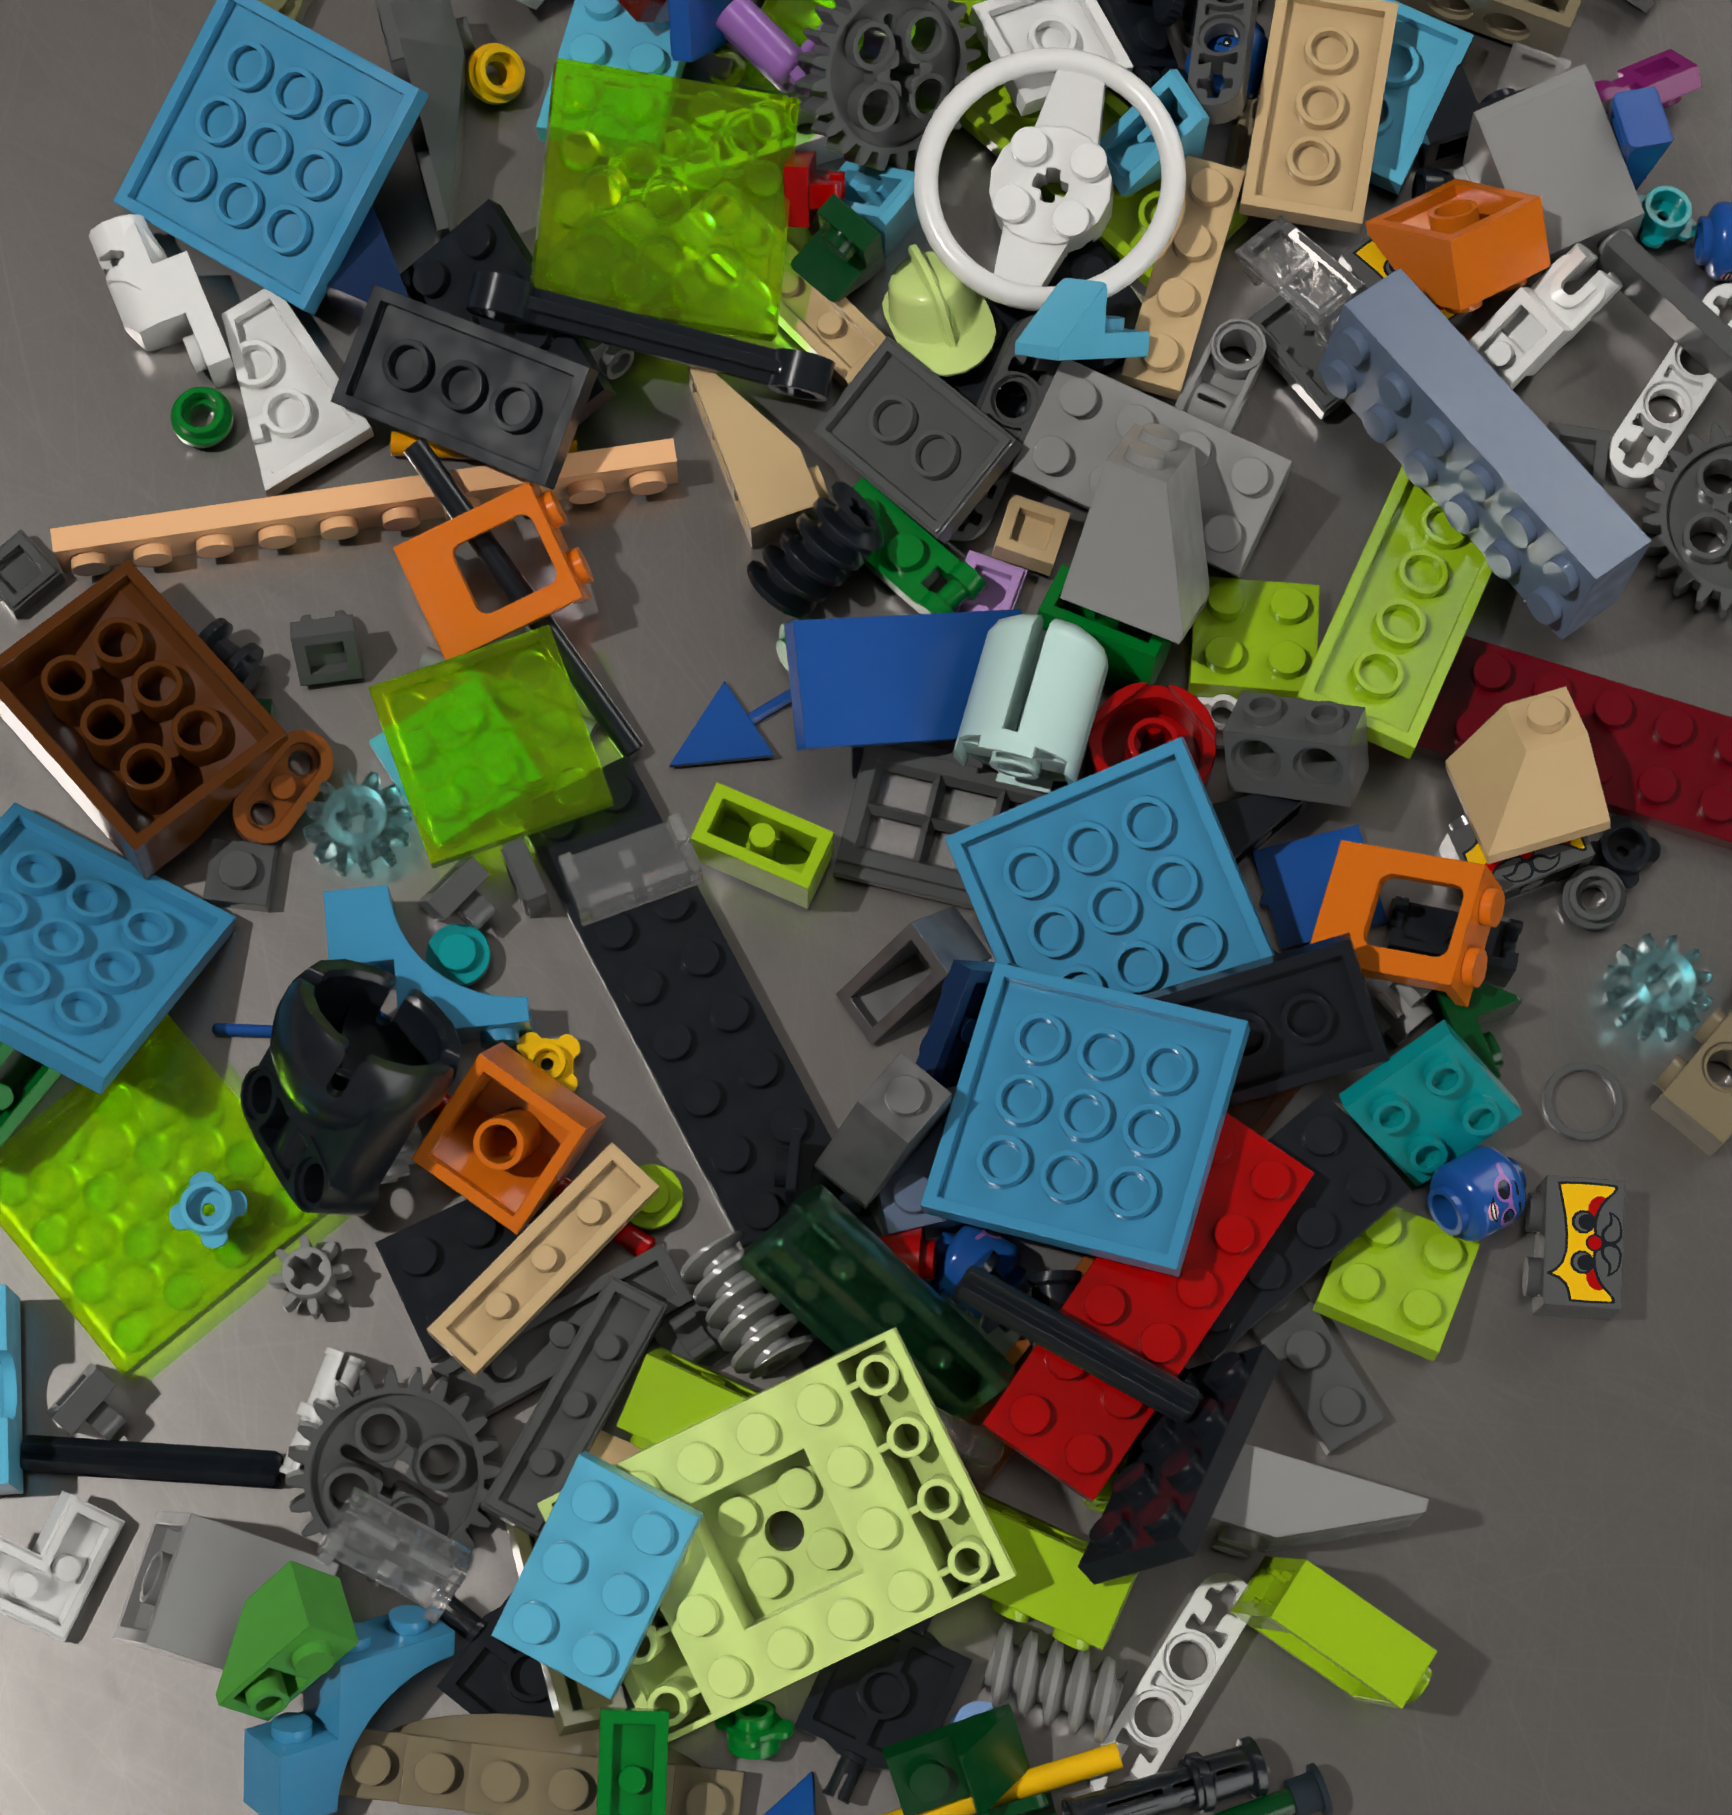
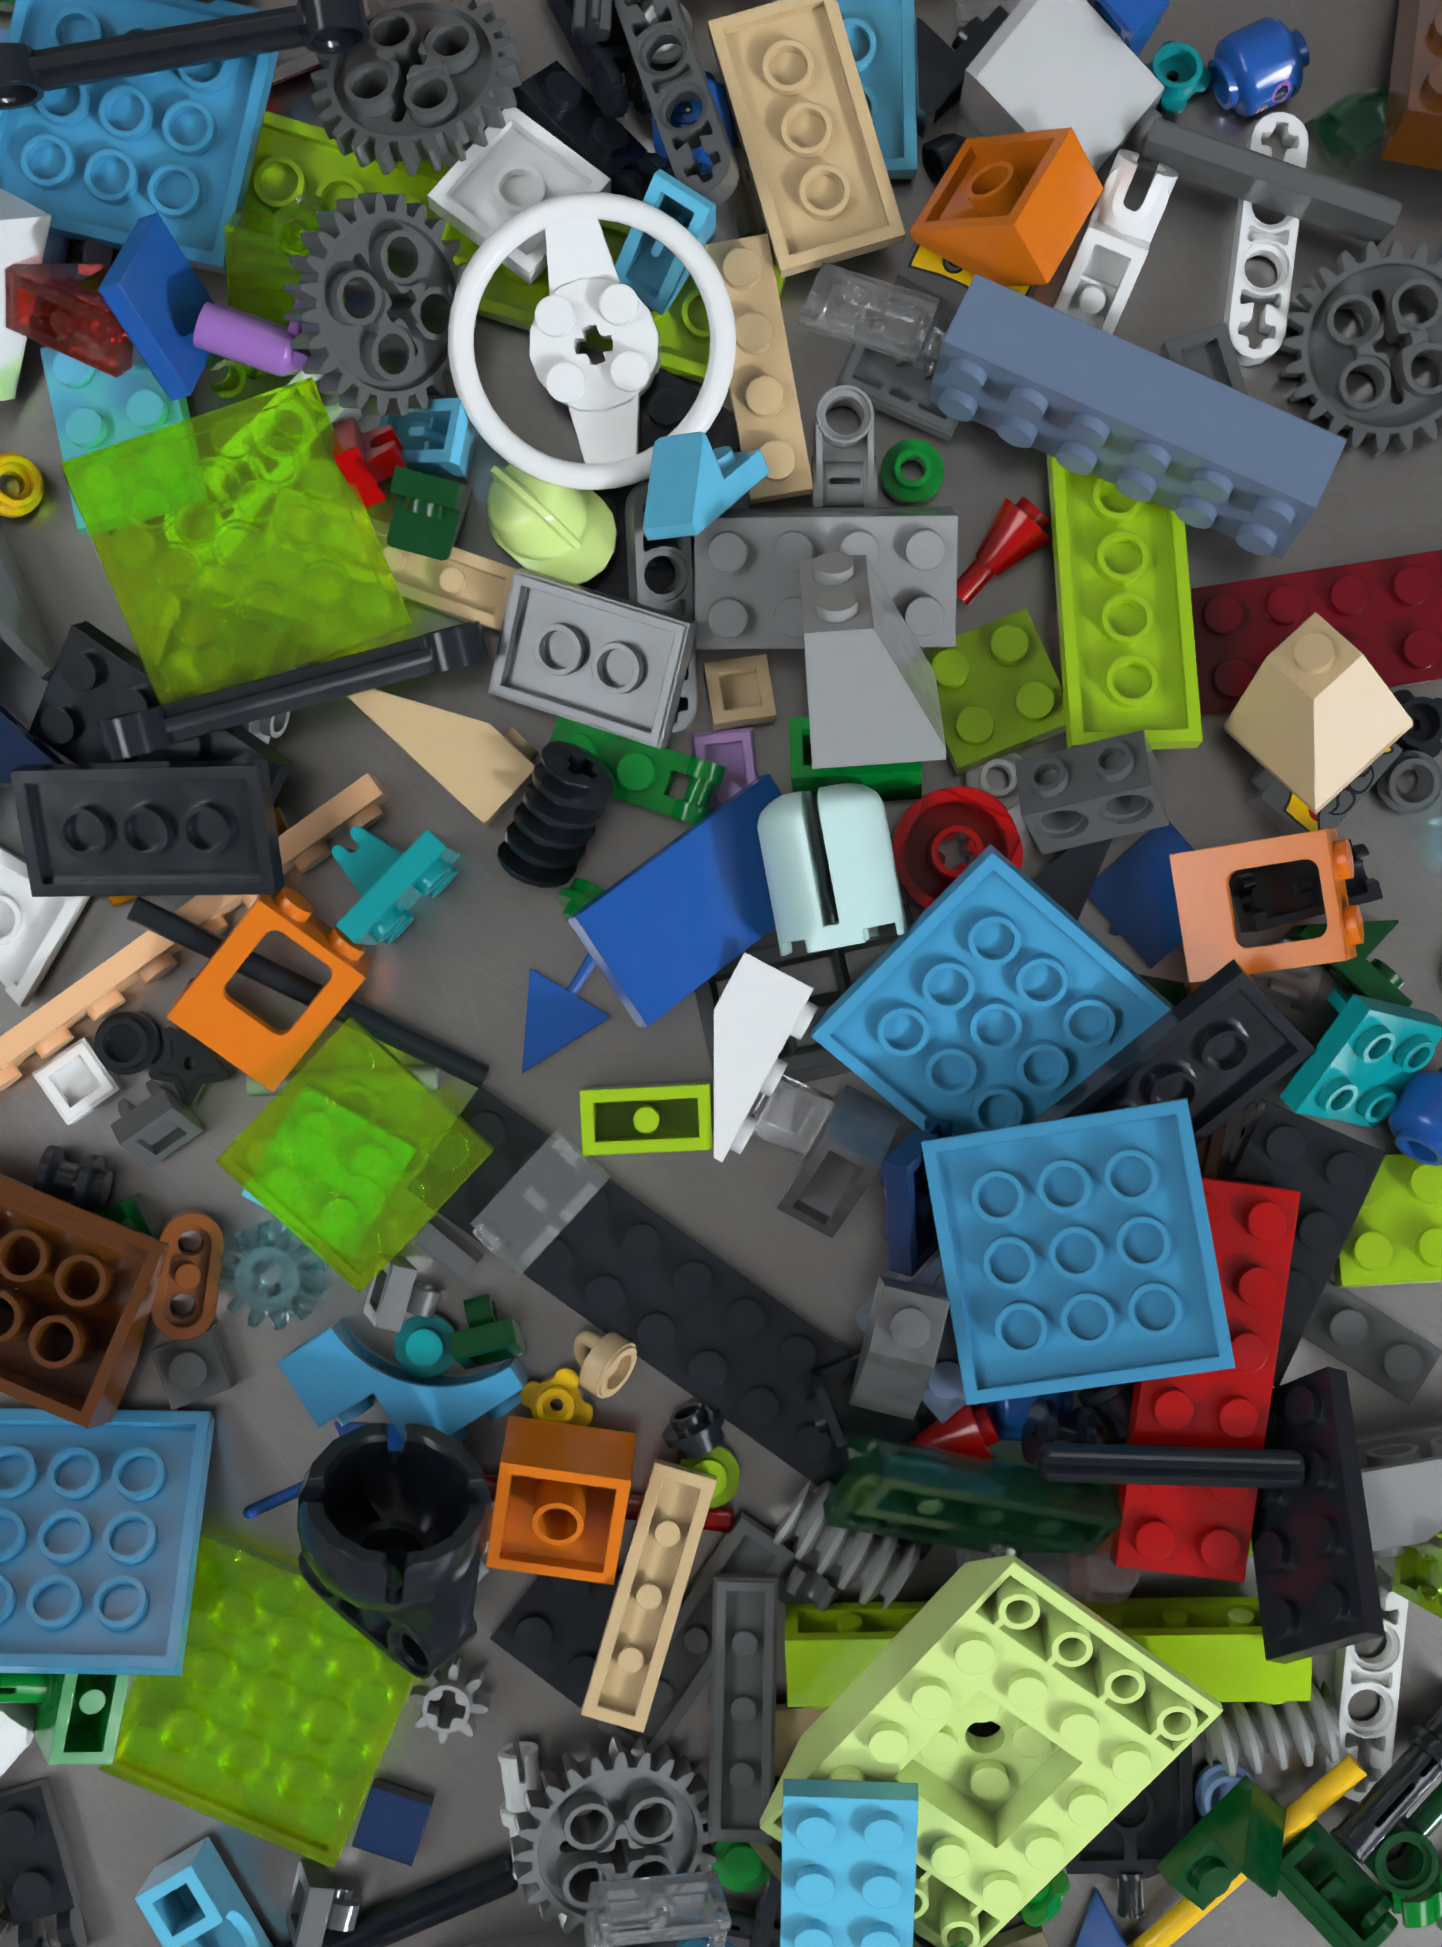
camera: 25 degrees left, 15 degrees up
medium azure plate [169,1172,248,1249] -> none
none -> white tile [31,1036,125,1125]
none -> black plate [94,1011,160,1075]
none -> black plate [149,1026,232,1106]
none -> teal plate [331,826,461,946]
none -> dark blue tile [352,1779,434,1866]
none -> dark green tile [449,1294,527,1370]
none -> tan tile [573,1331,637,1399]
none -> black plate [662,1402,725,1459]
none -> green plate [711,1842,770,1892]
none -> white slope [714,952,818,1162]
none -> clear tile [751,1075,835,1157]
none -> green plate [880,439,944,505]
none -> red cone [957,496,1052,606]

